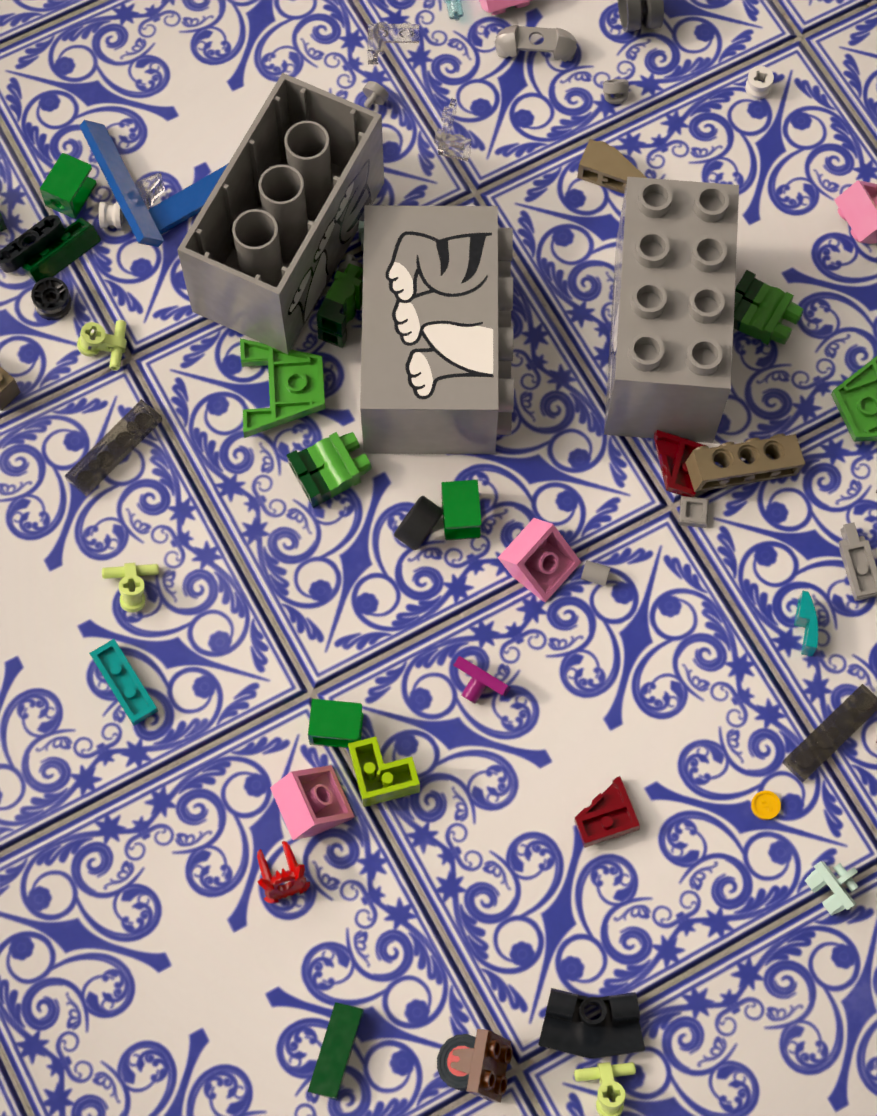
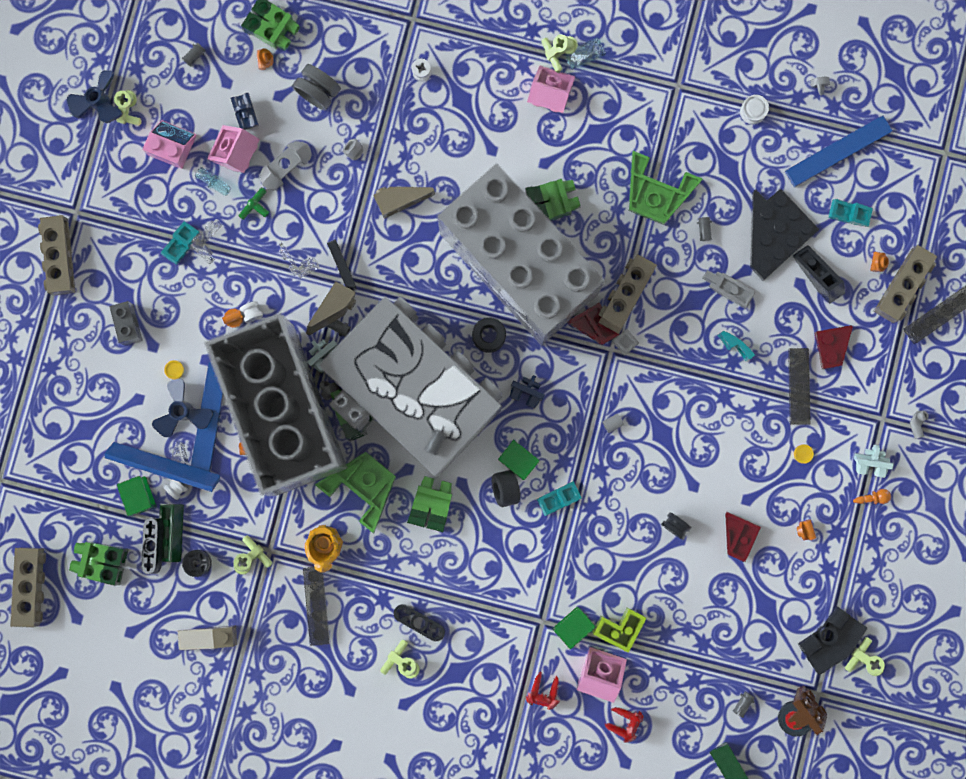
camera: 45 degrees left, 15 degrees up
teal plate [89,639,158,726] -> none
light grey tile [362,81,389,108] -> none
magenta tile [453,656,511,704] -> none
bright pink slope [498,518,581,602] -> none
none -> dark grey brick [109,301,143,346]
none -> dark blue piece [152,379,213,437]
none -> teal slope [161,221,200,265]
none -> yellow piece [164,360,184,380]
none -> green piece [238,187,269,220]
none -> light orange piece [305,525,343,573]
none -> dark tan slope [306,281,356,336]
none -> black beam [327,239,357,291]
none -> light grey hips [329,390,375,433]
none -> black beam [394,604,445,642]
none -> dark grey pin [424,429,446,456]
none -> black tyre [472,317,506,353]
none -> dark blue hips [509,375,545,409]
none -> red piece [525,672,560,710]
none -> teal slope [537,481,582,516]
none -> black wheel [661,512,692,540]
none -> dark grey pin [733,691,755,718]
none -> orange plate [797,519,816,541]
none -> orange bar [853,489,891,505]

